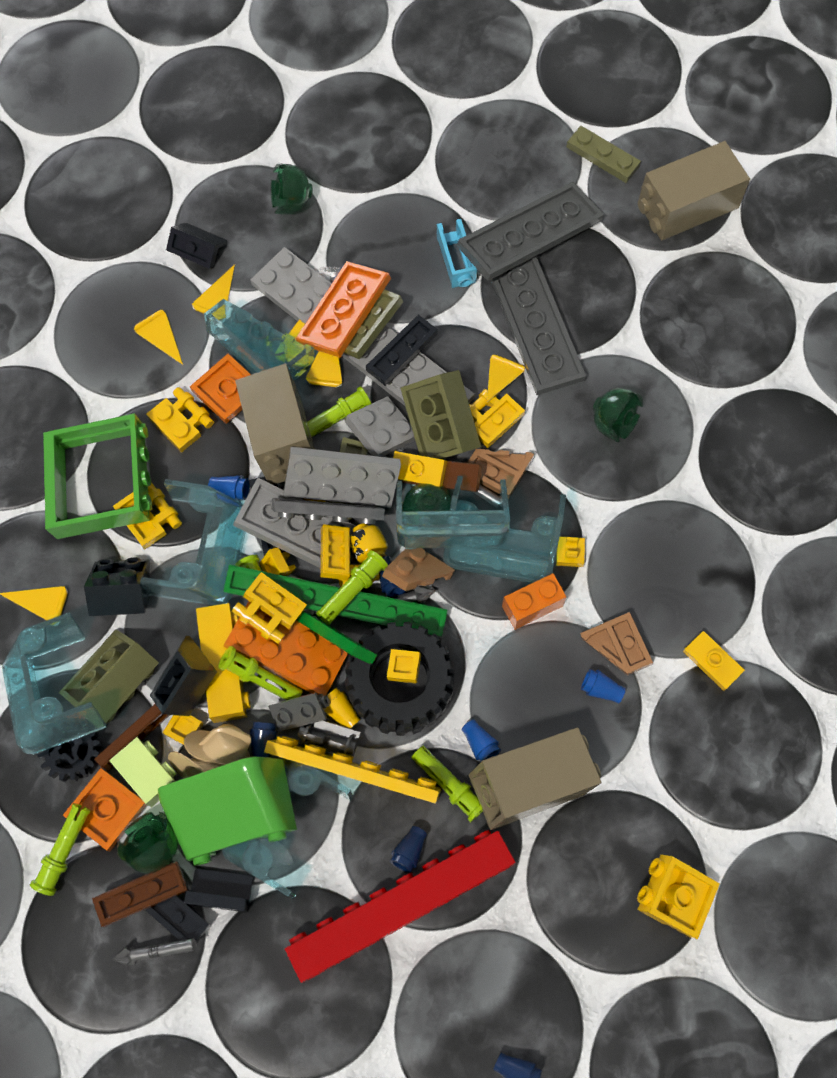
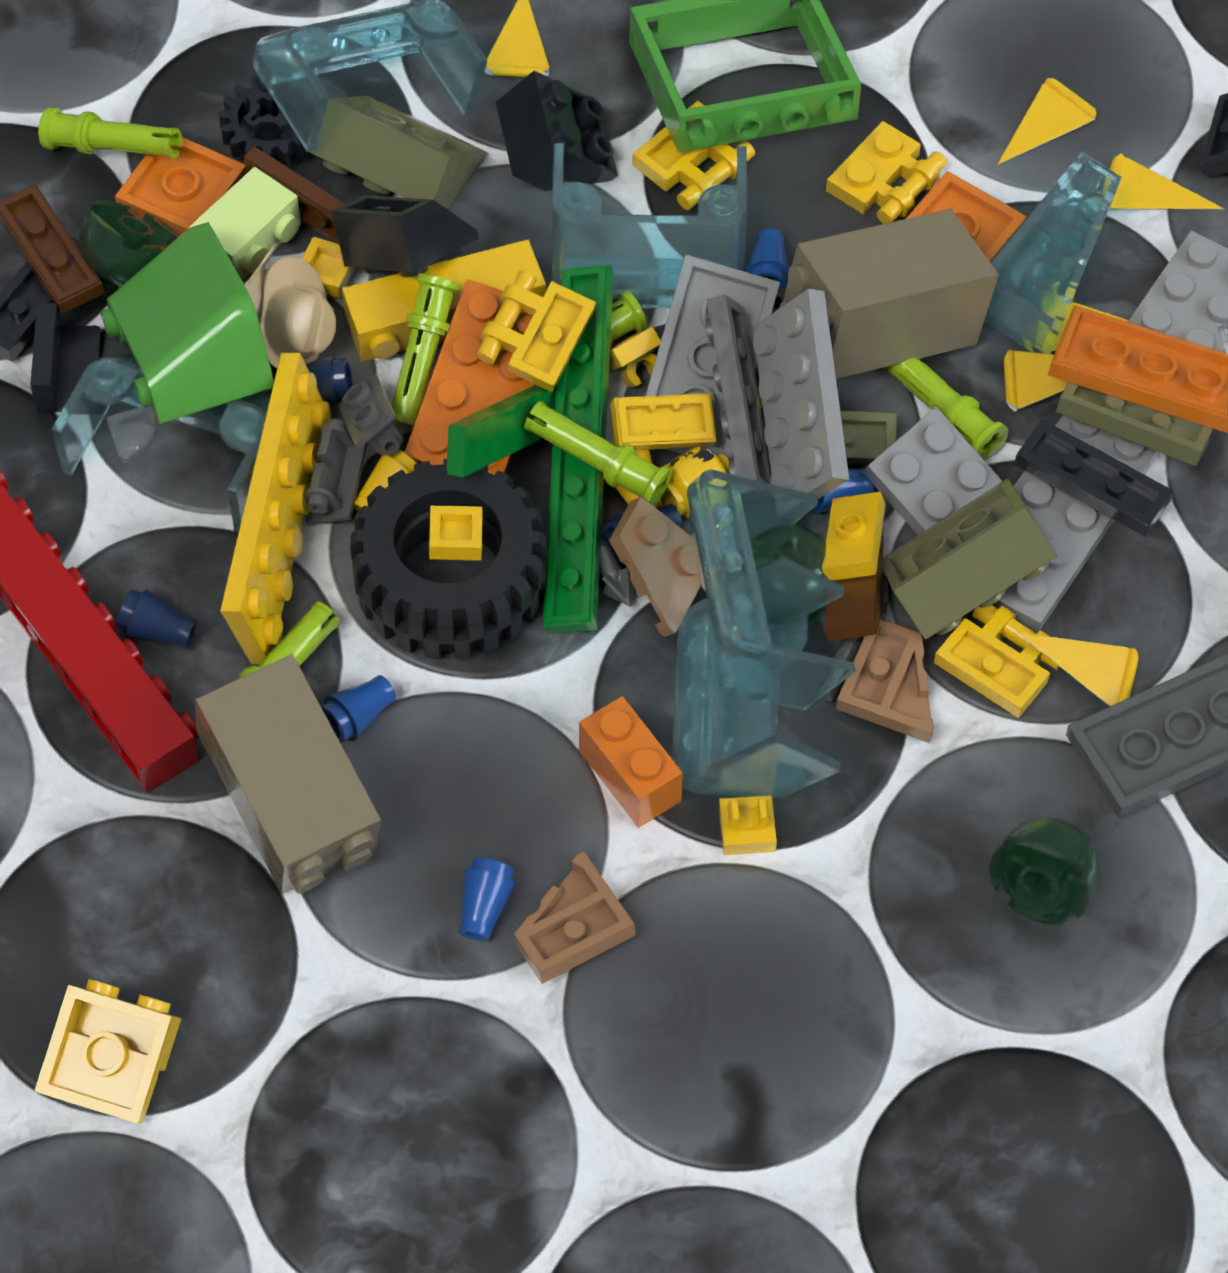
camera: 80 degrees right, 10 degrees down
yellow plate [683,631,745,691] -> none

